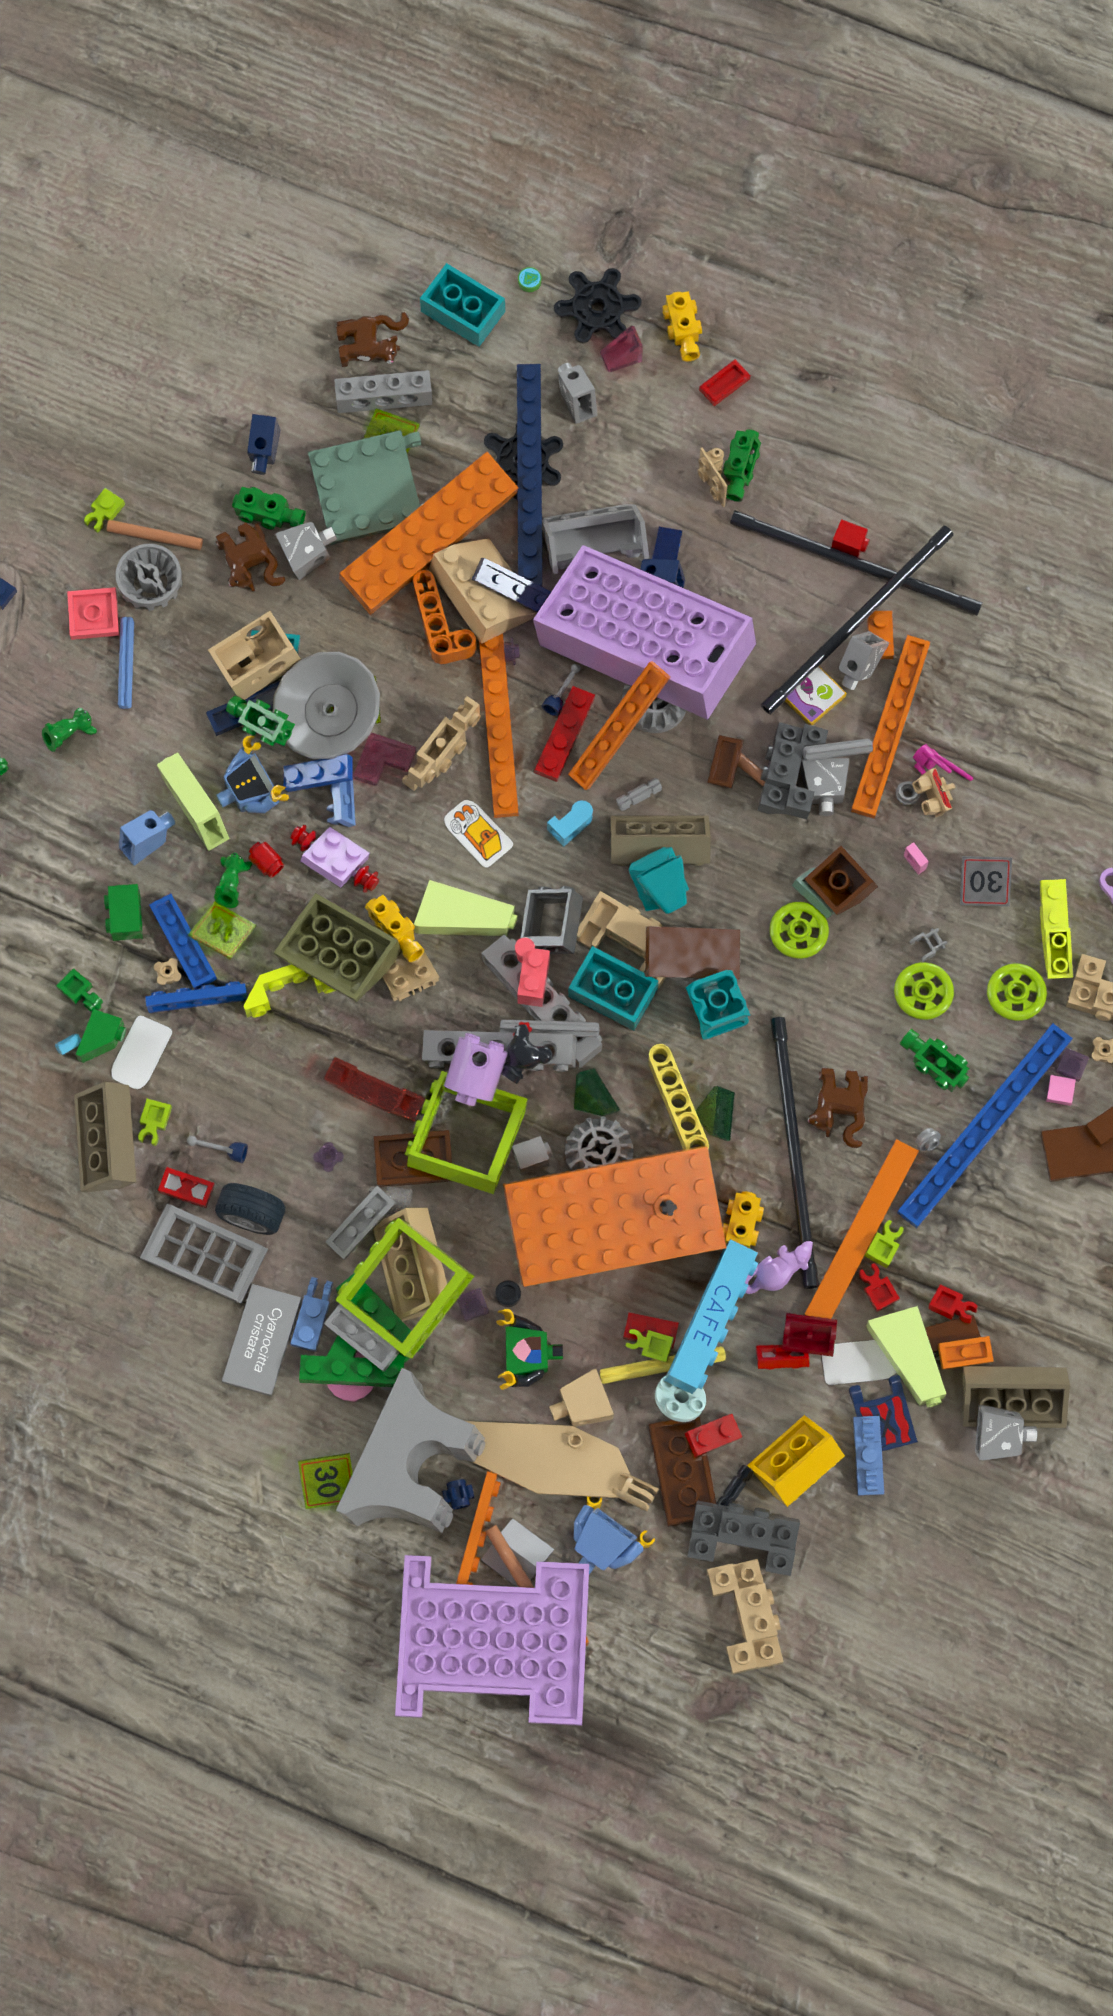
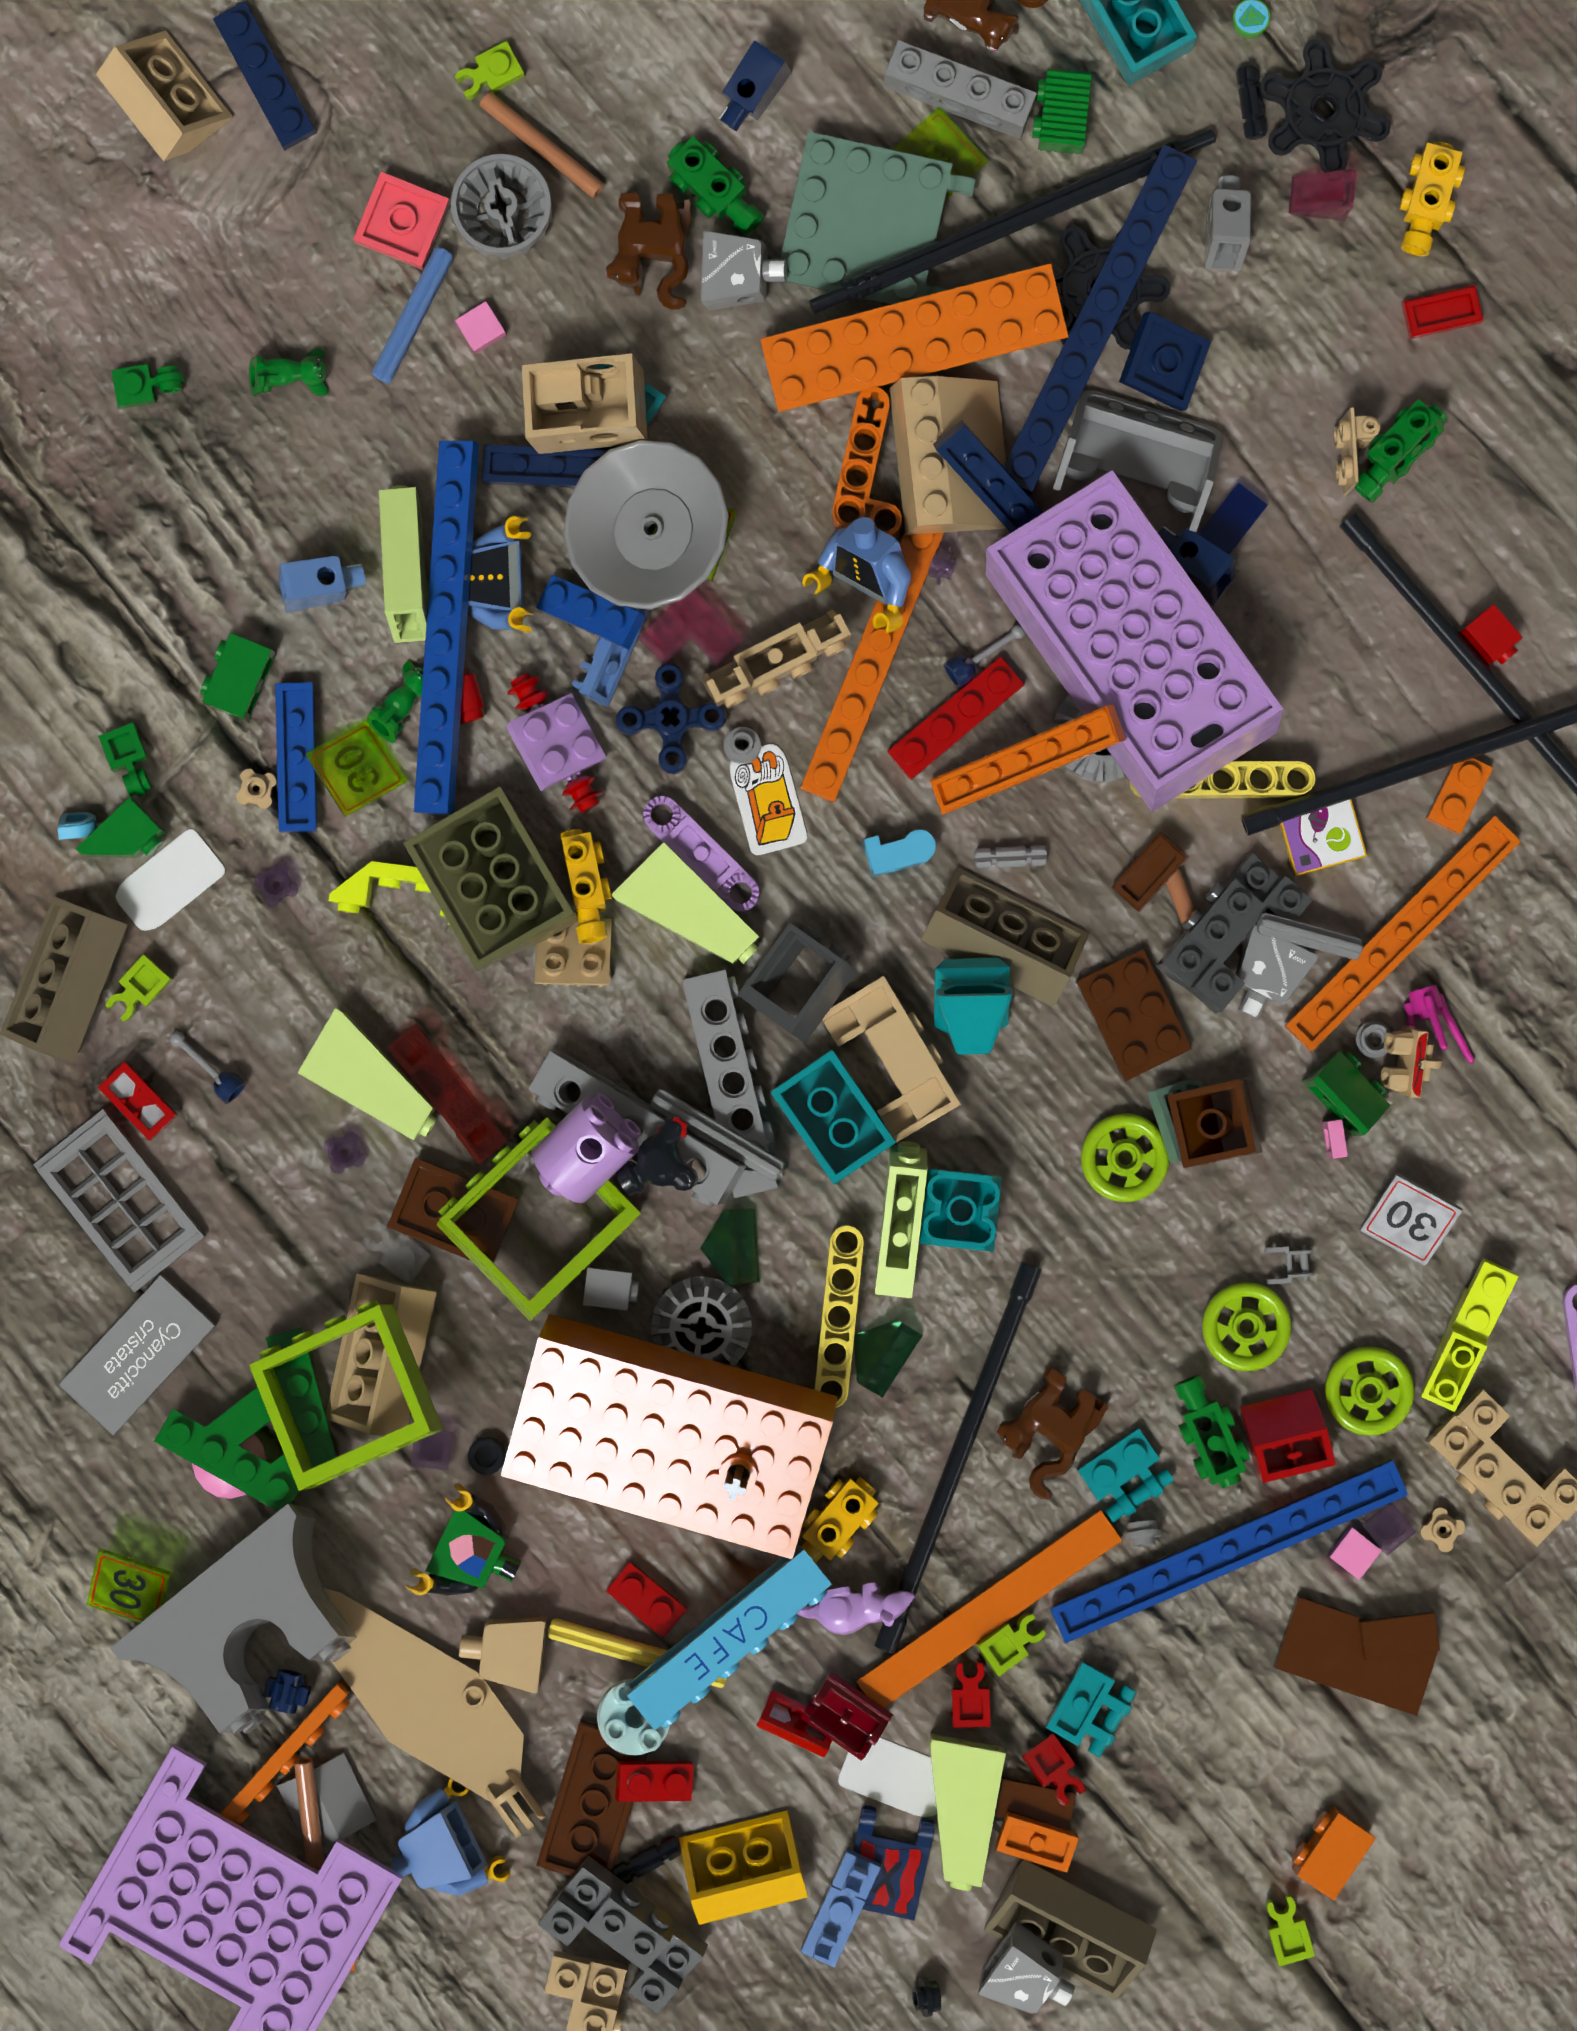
camera: 25 degrees right, 15 degrees up
blue plate [145,981,248,1013] -> none
black wheel [215,1183,286,1235] -> none
green brick [226,696,295,746] -> none
medium blue hinge [291,1277,333,1352] -> none
light grey plate [324,1304,400,1372] -> none
light grey plate [326,1186,397,1260] -> none
coral hinge [515,938,550,1007] -> none
lime plate [625,1329,674,1362] -> none
reddish brown tile [645,926,740,979] -> none
light grey torso [839,631,889,690] -> none
none -> clear purple plate [255,863,298,907]
none -> yellowish green slope [298,1008,437,1140]
none -> blue plate [414,441,479,815]
none -> bright pink tile [455,301,506,354]
none -> dark blue gear [615,663,727,775]
none -> lavender plate [643,796,759,912]
none -> light grey plate [724,727,761,764]
none -> medium blue torso [802,517,911,633]
none -> black axle [809,129,1216,314]
none -> yellowish green slope [875,1141,928,1298]
none -> black plate [912,1978,941,2017]
none -> green brick [1032,68,1092,155]
none -> teal plate [1045,1660,1137,1758]
none -> reddish brown plate [1076,949,1192,1082]
none -> teal plate [1077,1427,1174,1522]
none -> dark blue plate [1119,311,1211,411]
none -> light yellow beam [1129,761,1315,799]
none -> black axle [1236,65,1267,140]
none -> red slope [1239,1389,1336,1483]
none -> green slope [1302,1050,1391,1136]

